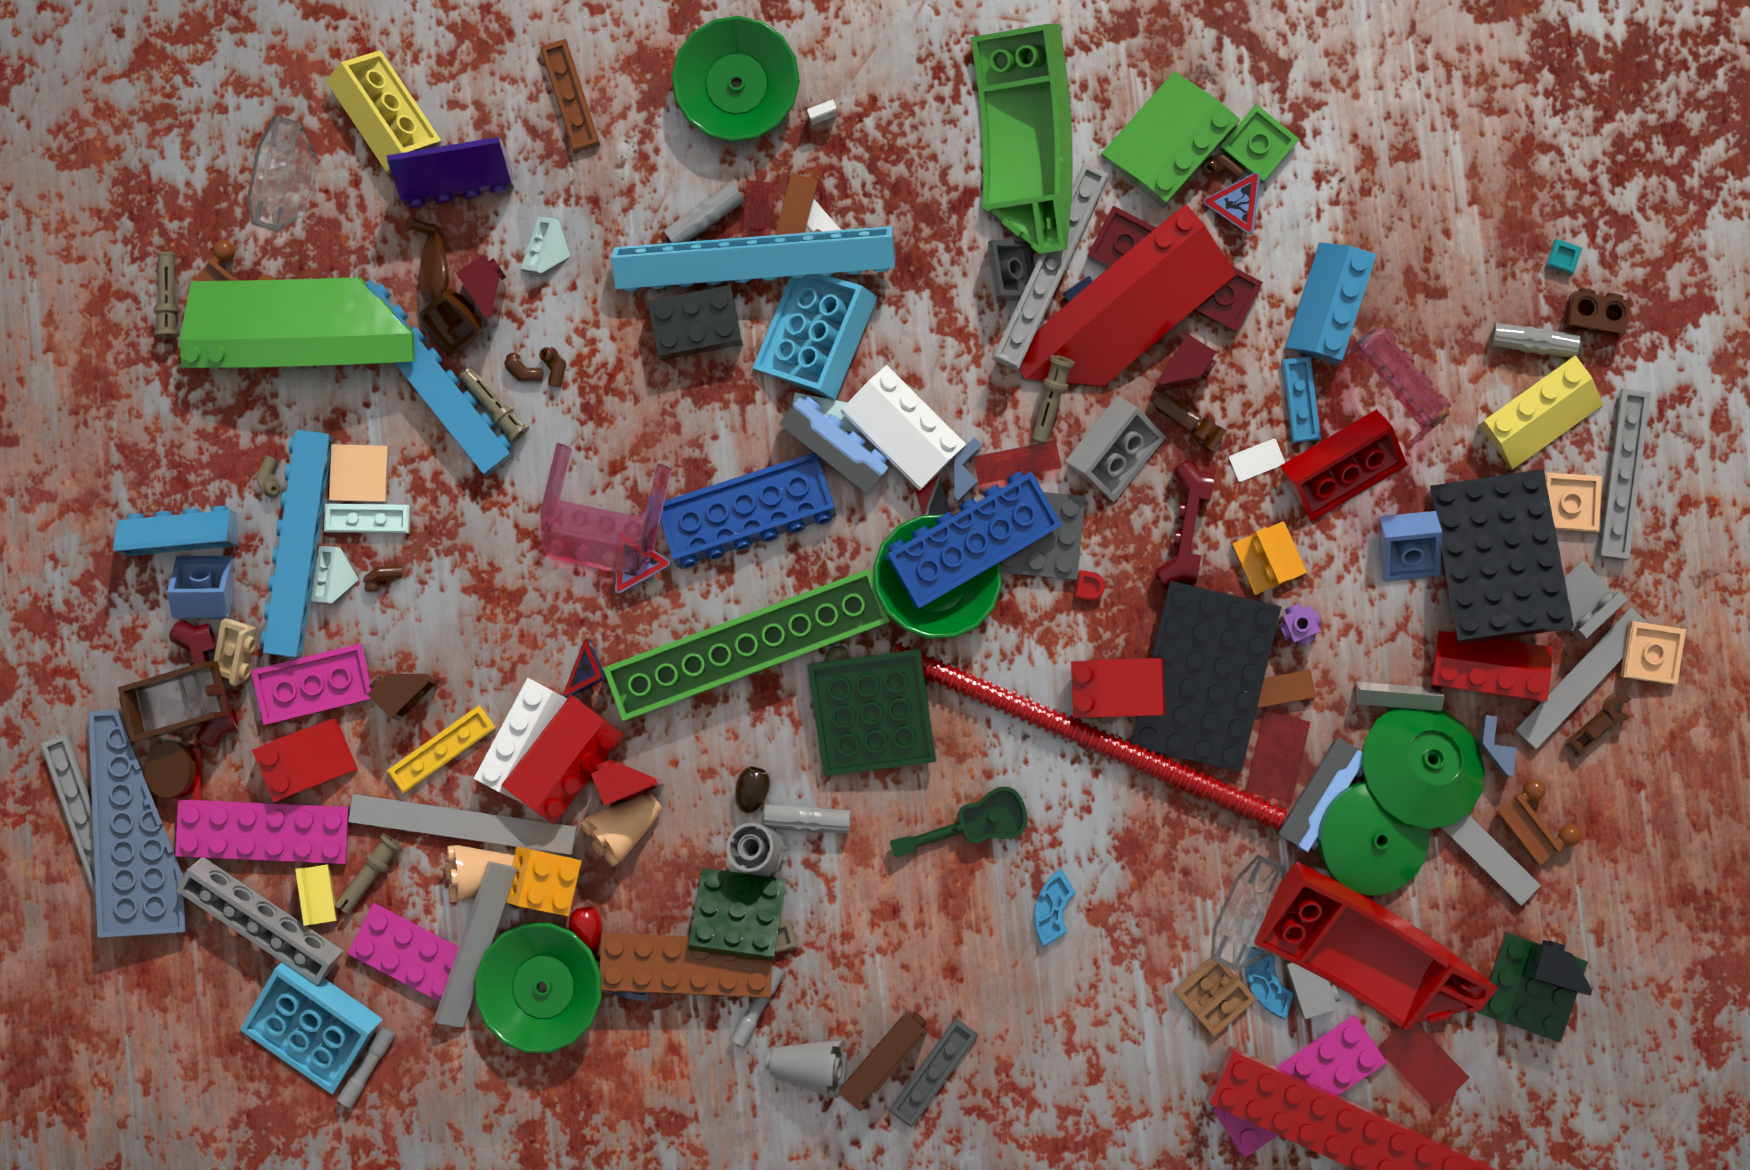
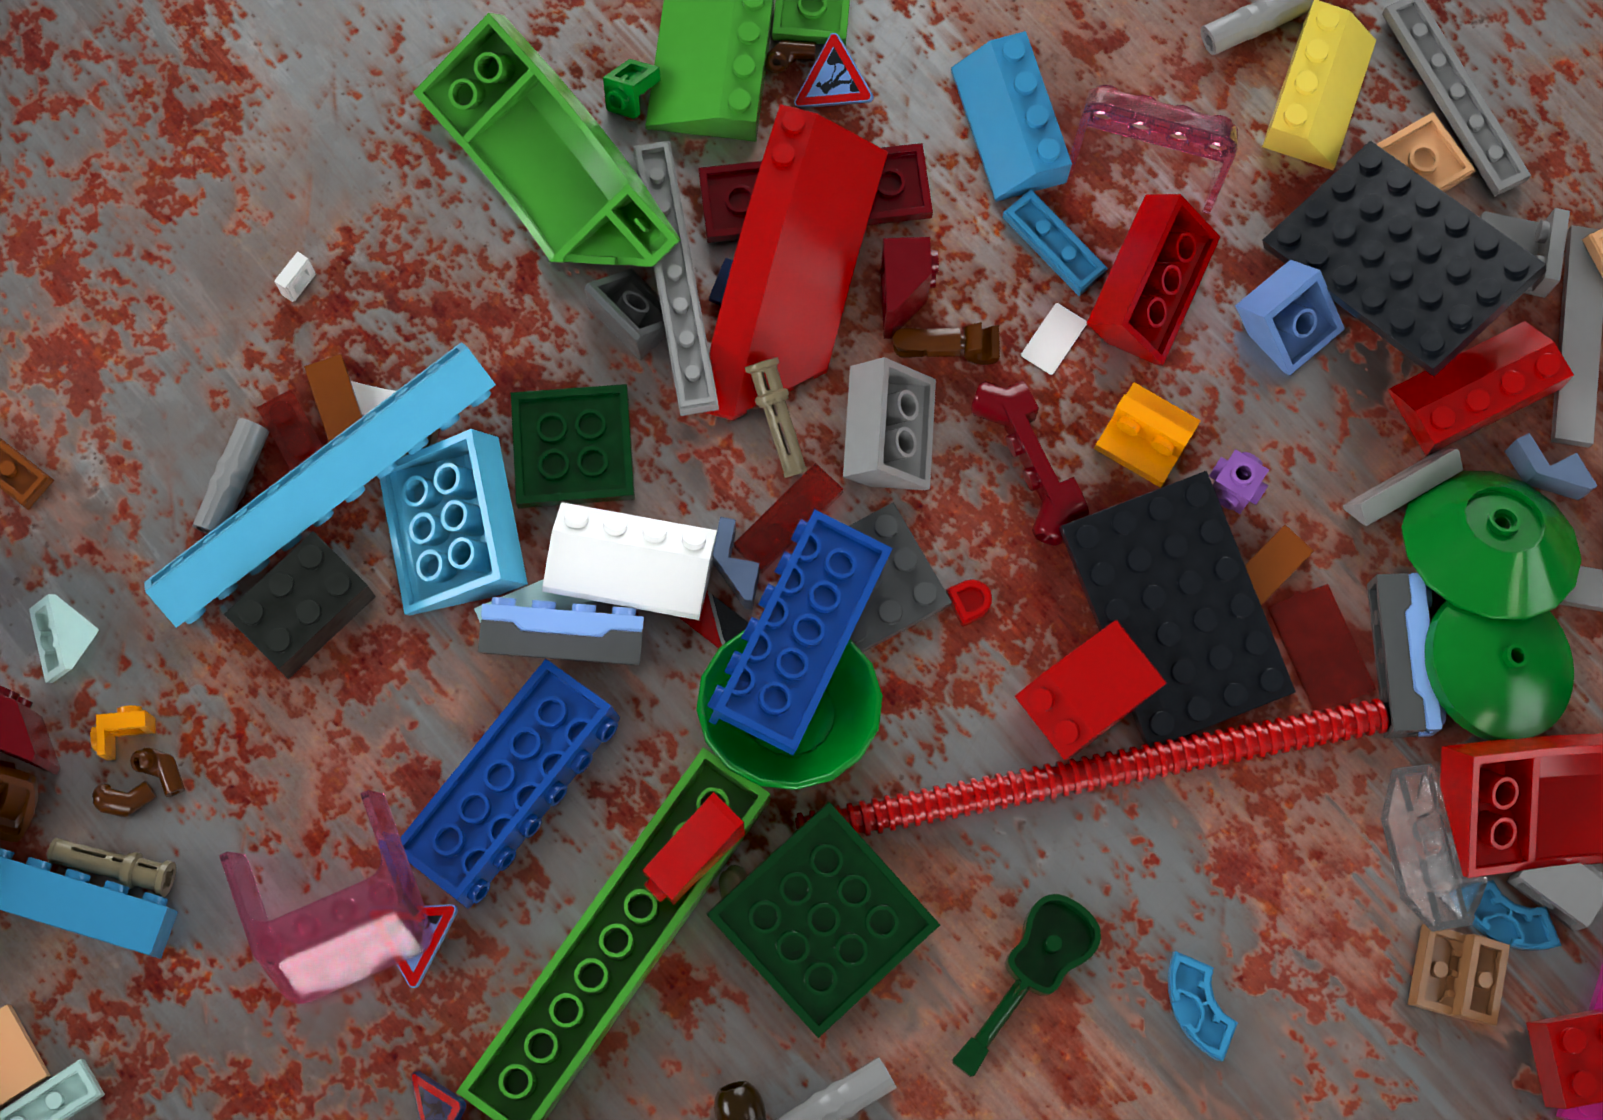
camera: 45 degrees left, 10 degrees down
green dish [671,16,800,142] -> none
none -> light orange bracket [90,705,156,761]
none -> dark green plate [511,384,635,508]
none -> green bracket [603,59,661,119]
none -> red slope [643,792,745,905]

